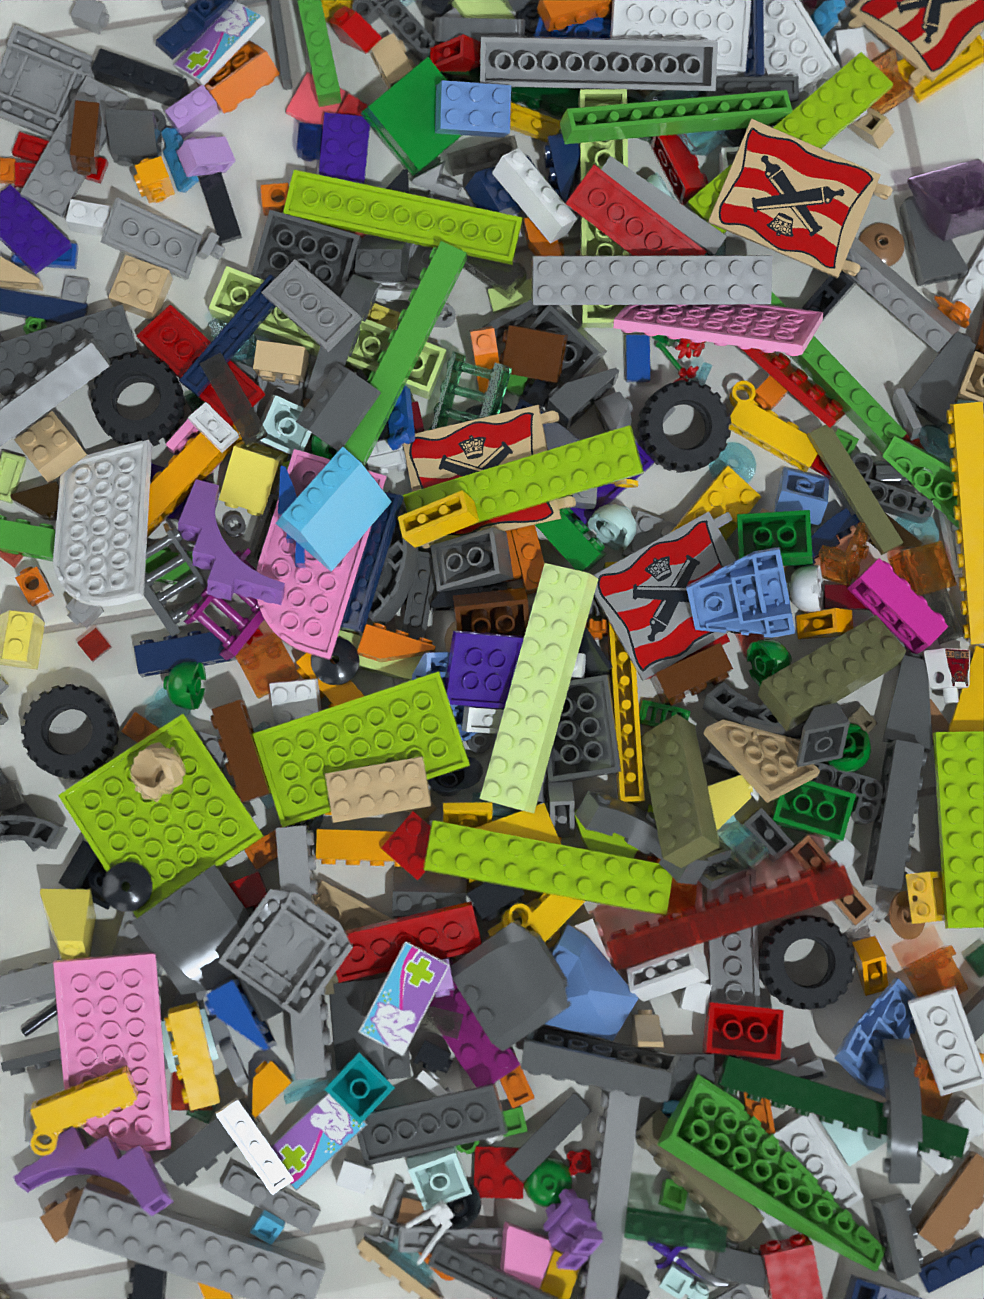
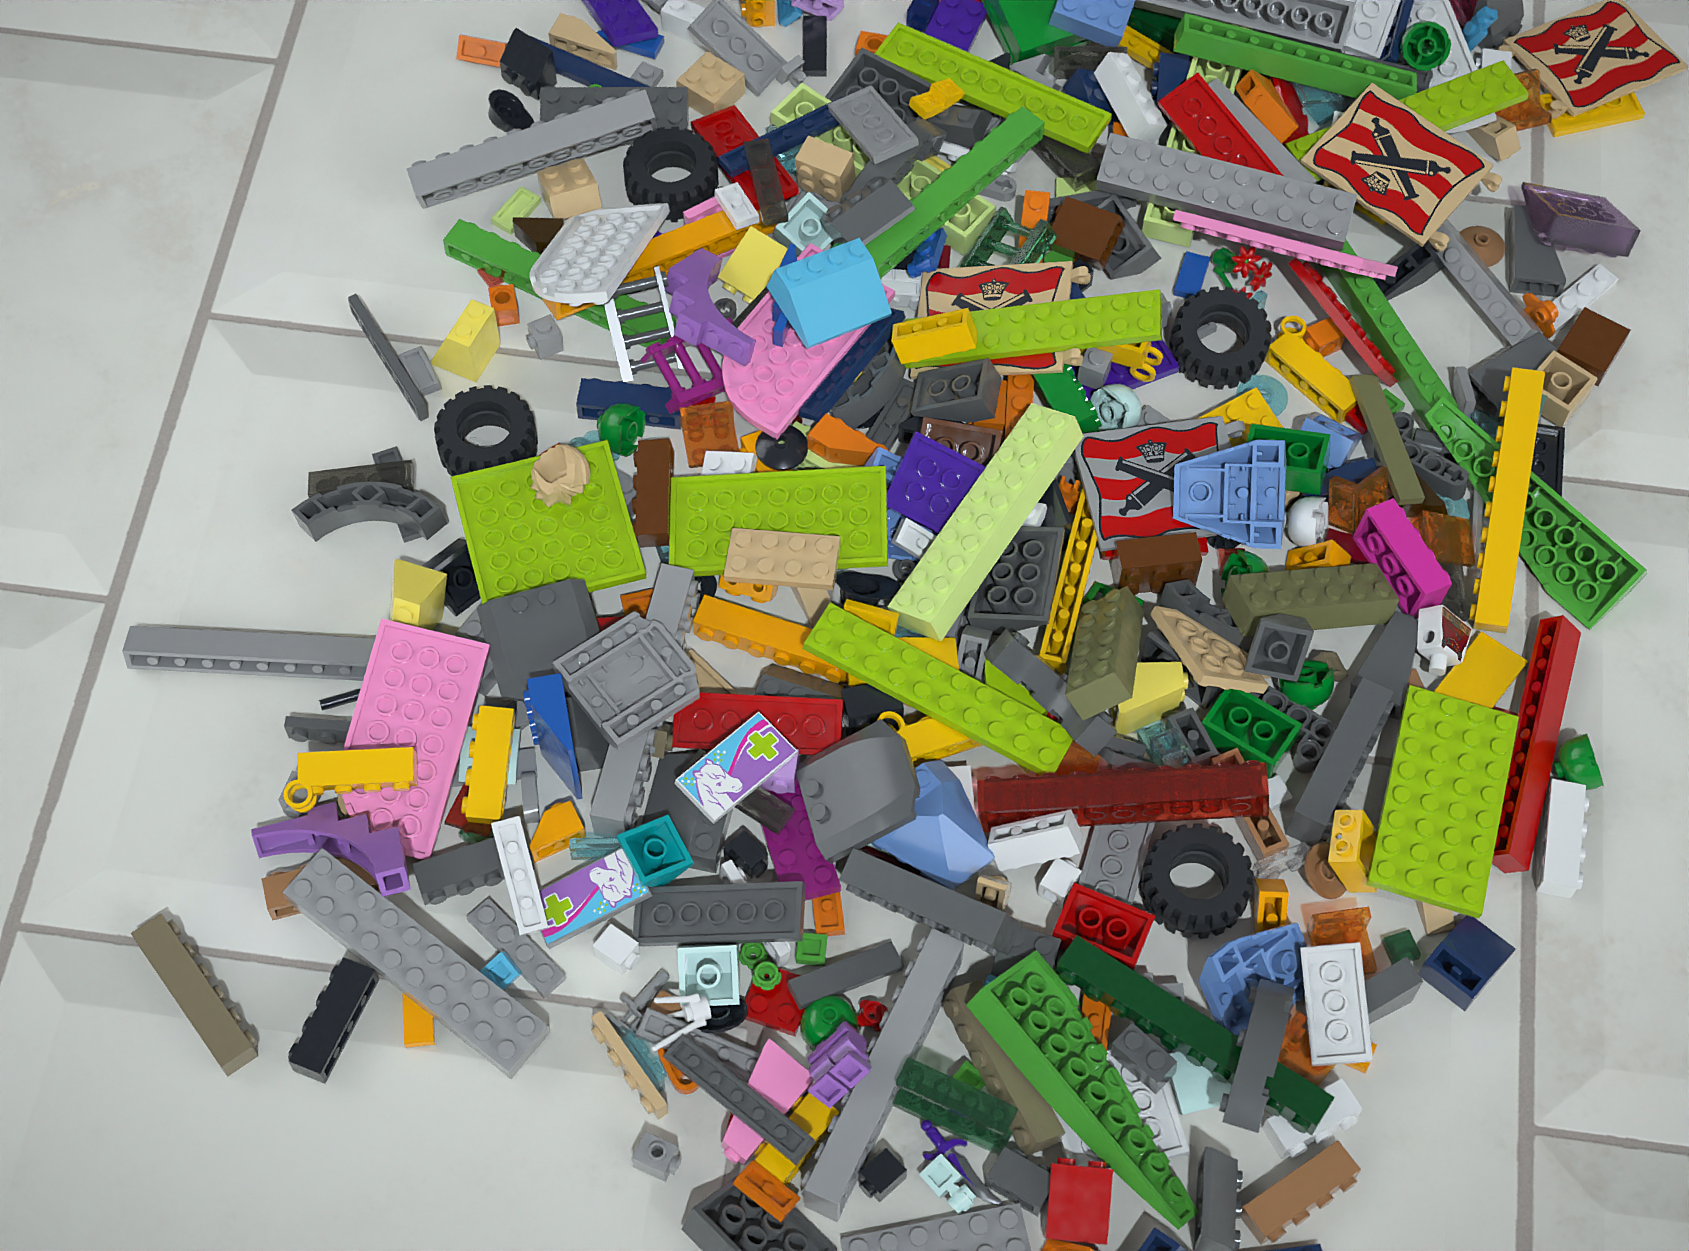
camera: 25 degrees right, 20 degrees down
clear red tile [77,628,112,662] -> none
black dish [102,862,153,912] -> none
red plate [381,811,431,881] -> none
dark grey slope [546,368,619,430] -> none
none -> bright green plate [752,962,781,990]
none -> yellow slope [909,78,965,120]
none -> dark grey brick [1111,1023,1178,1094]
none -> orange slope [1235,69,1299,144]
none -> green cylinder [1400,20,1451,71]

